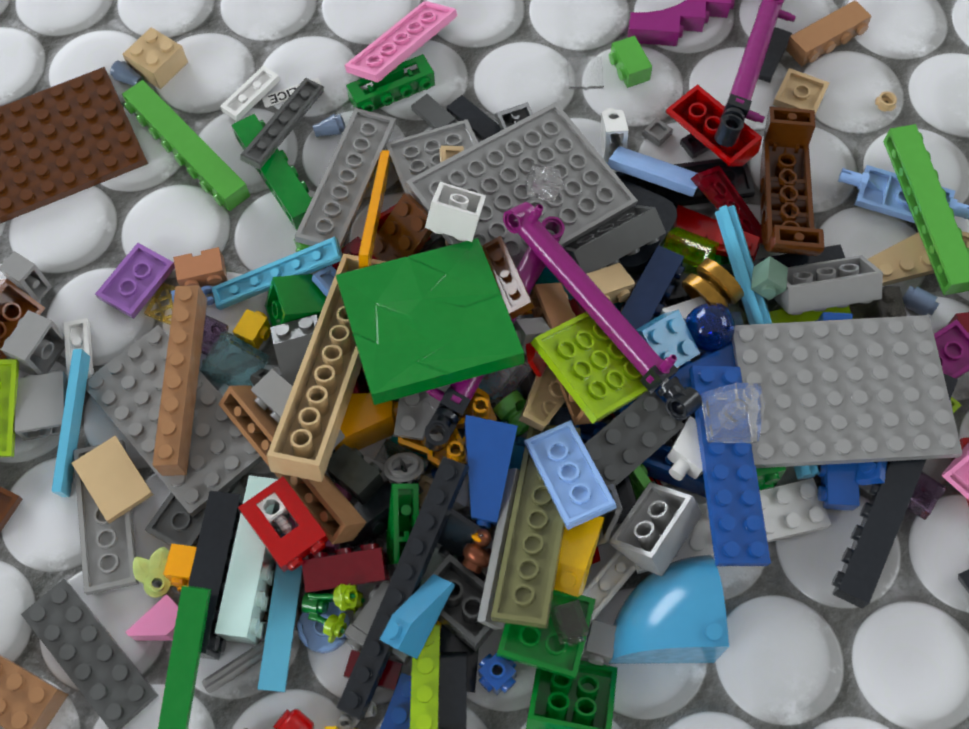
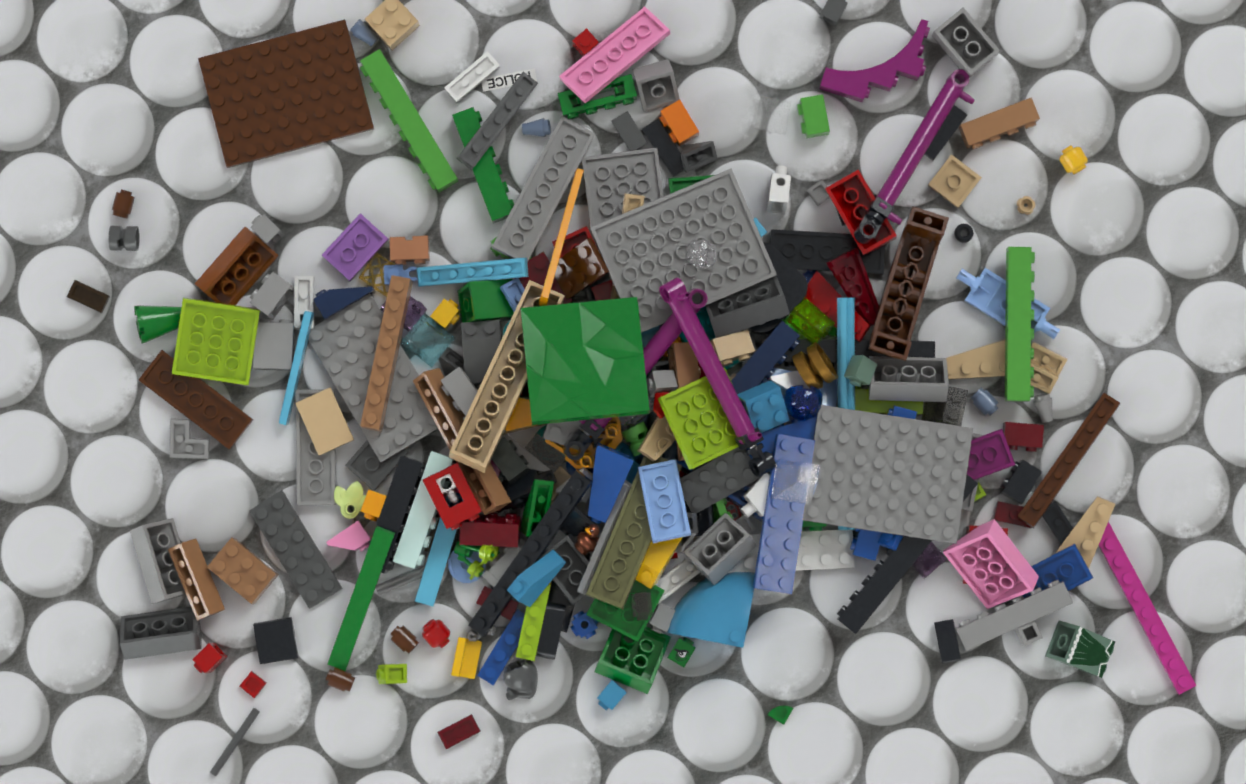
camera: 10 degrees right, 20 degrees up
light grey gear [383,452,424,484] -> none
white brick [425,182,486,242] -> none
reddish brown plate [482,236,535,320] -> none
light blue tile [607,146,697,197] -> none
none -> dark blue slope [313,286,376,320]
none -> red brick [572,28,599,56]
none -> light grey slope [632,59,680,112]
none -> orange brick [659,100,699,146]
none -> green brick [667,637,696,667]
none -> black plate [954,223,974,243]
none -> yellow head [1059,145,1088,175]

